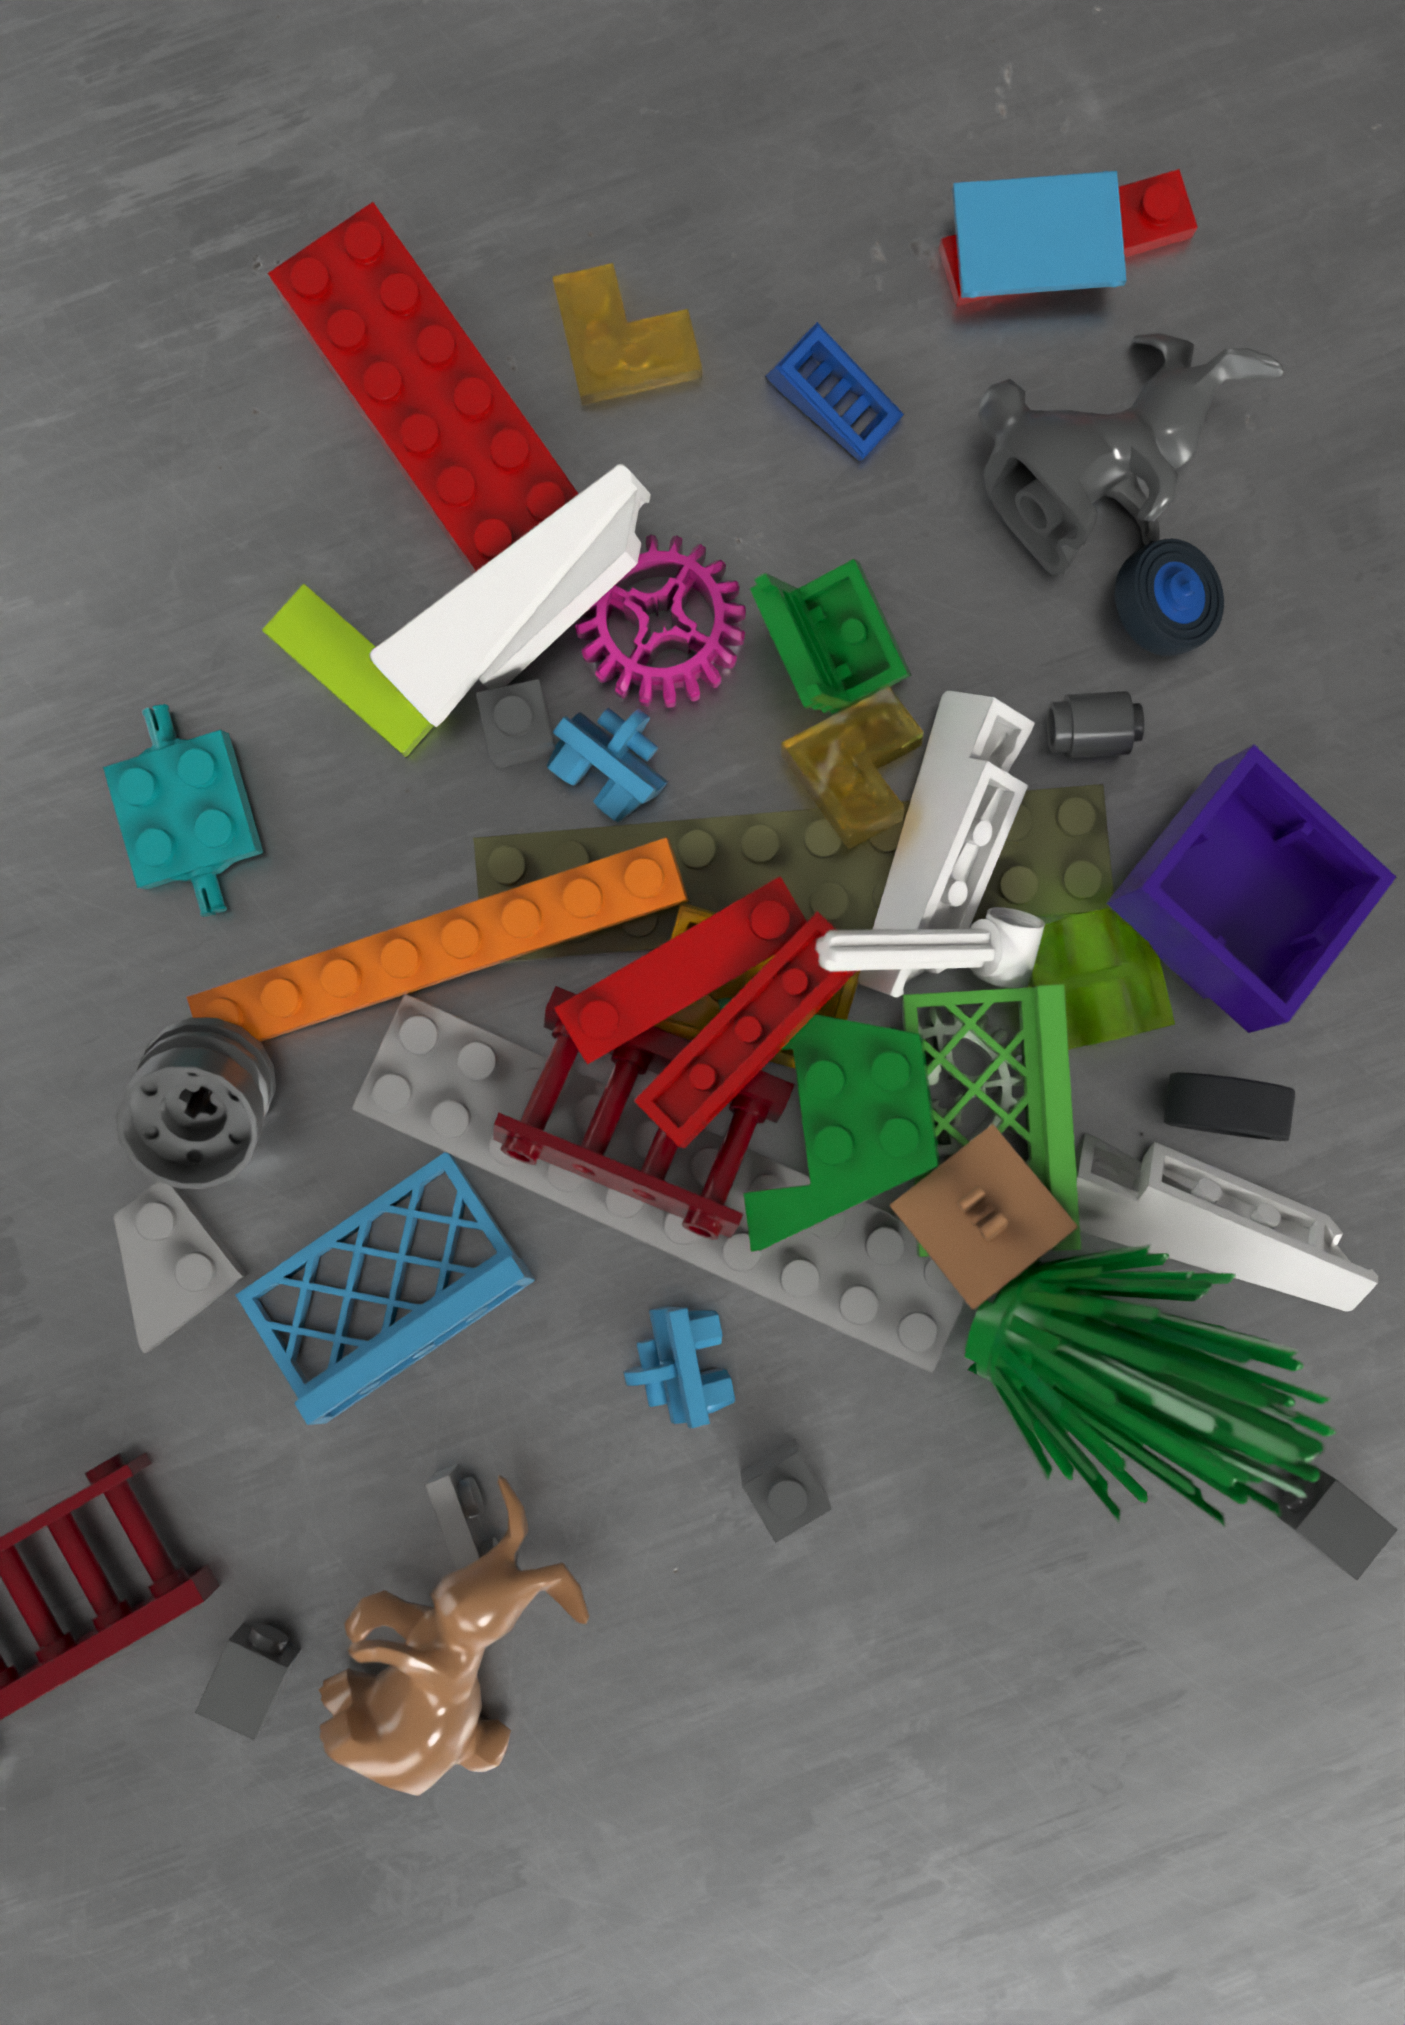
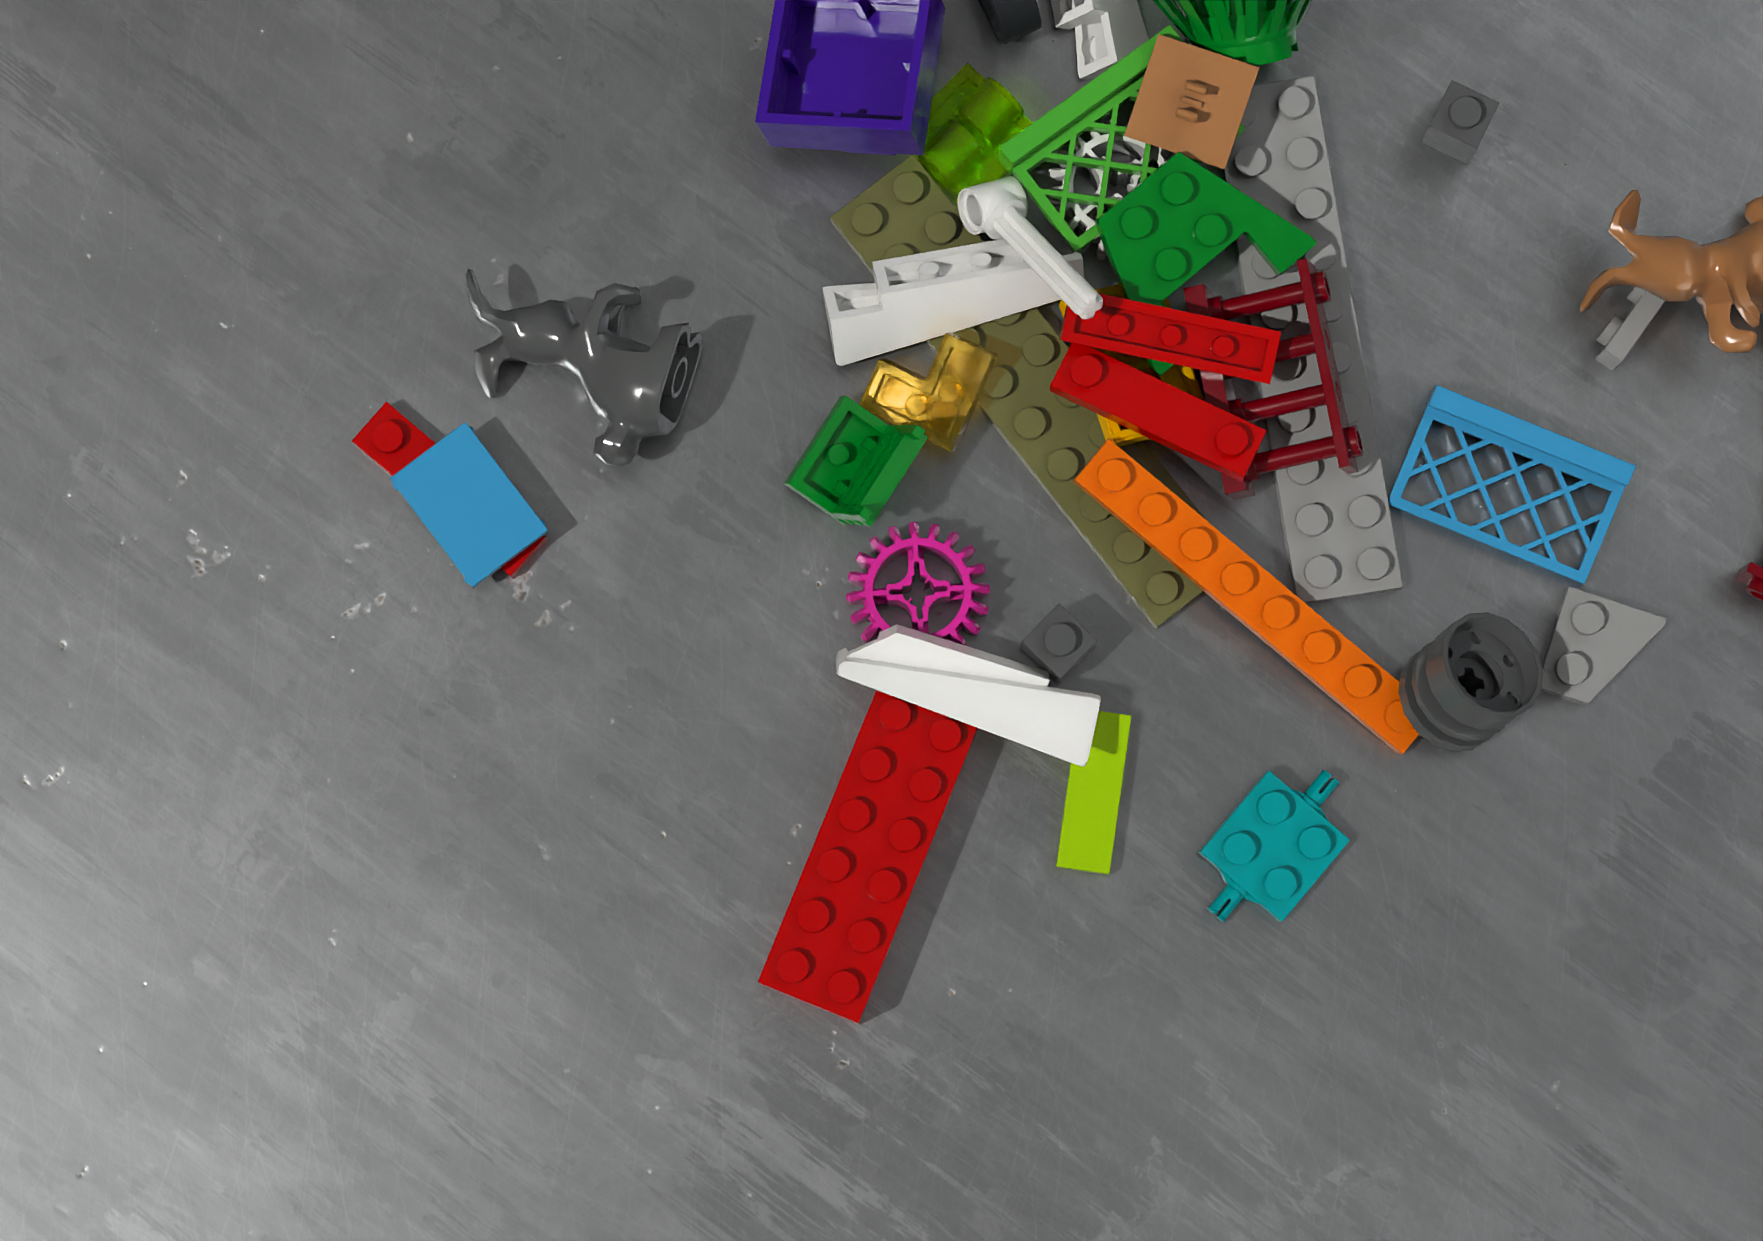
camera: 120 degrees left, 5 degrees down
dark azure hips [546,708,668,822] -> none
clear yellow plate [552,263,702,405] -> none
dark azure hips [623,1306,735,1428] -> none
blue slope [765,322,904,461] -> none
dark grey brick [1047,691,1144,758] -> none
black wheel [1115,538,1224,656] -> none

